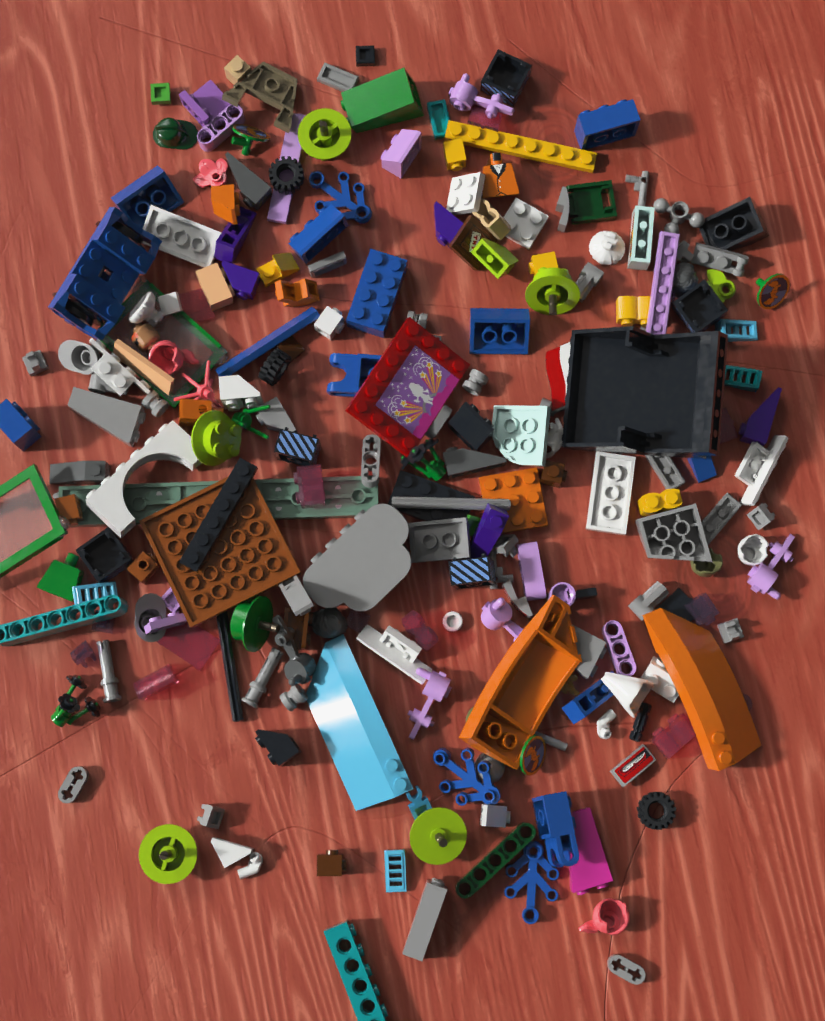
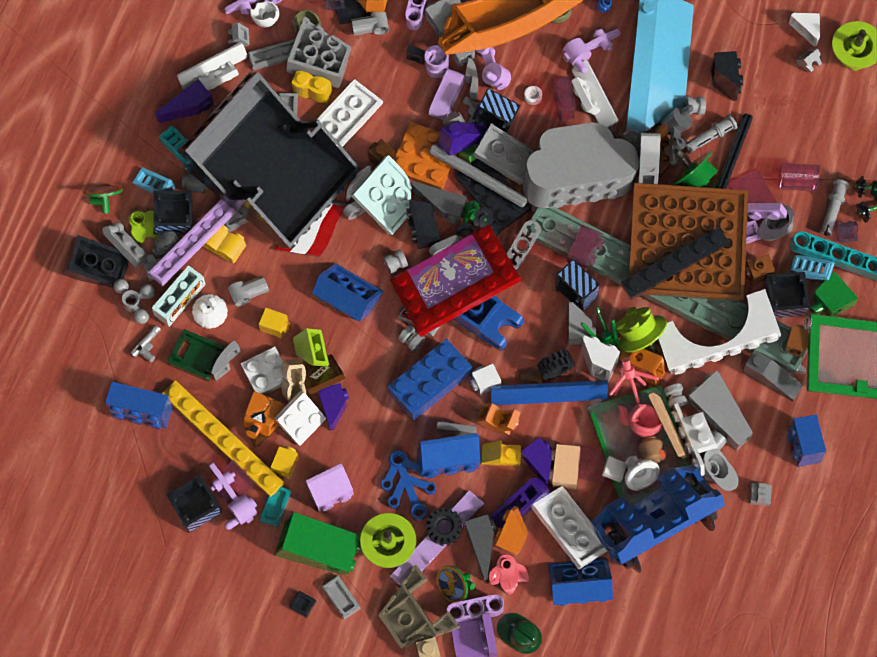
camera: 145 degrees left, 10 degrees down
white arm [237,852,263,879] -> none
lime piece [525,267,580,315] -> none

